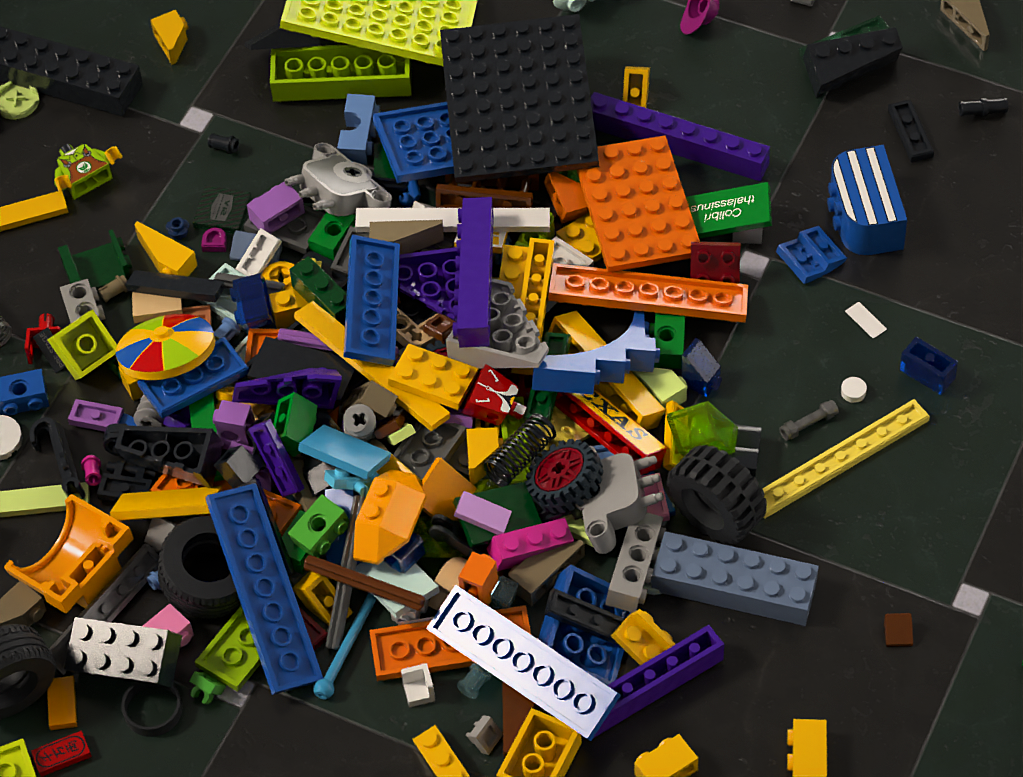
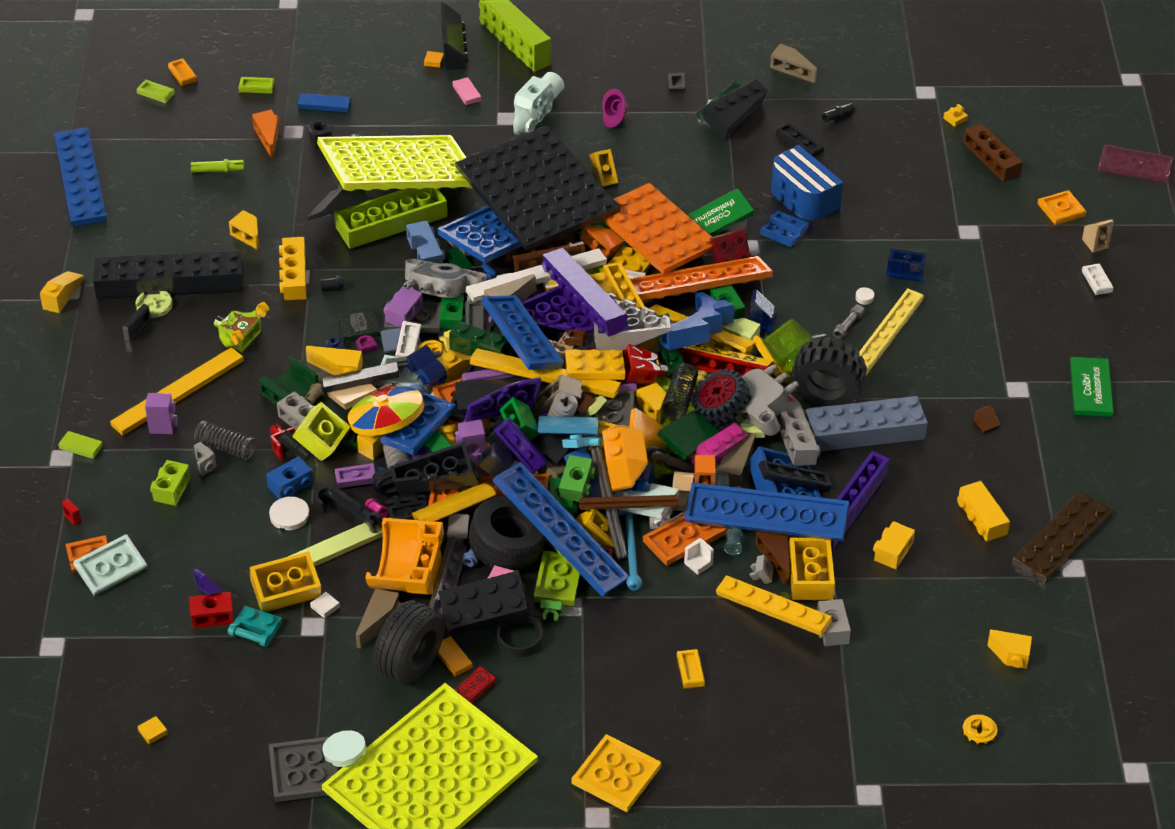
camera: 30 degrees left, 10 degrees down
lavender tile [454,491,512,535] -> none
dark purple brick [590,92,770,182] -> none
yellow bracket [611,609,675,665] -> none
white sticker [845,302,887,338] -> none
none -> yellow brick [279,237,307,300]

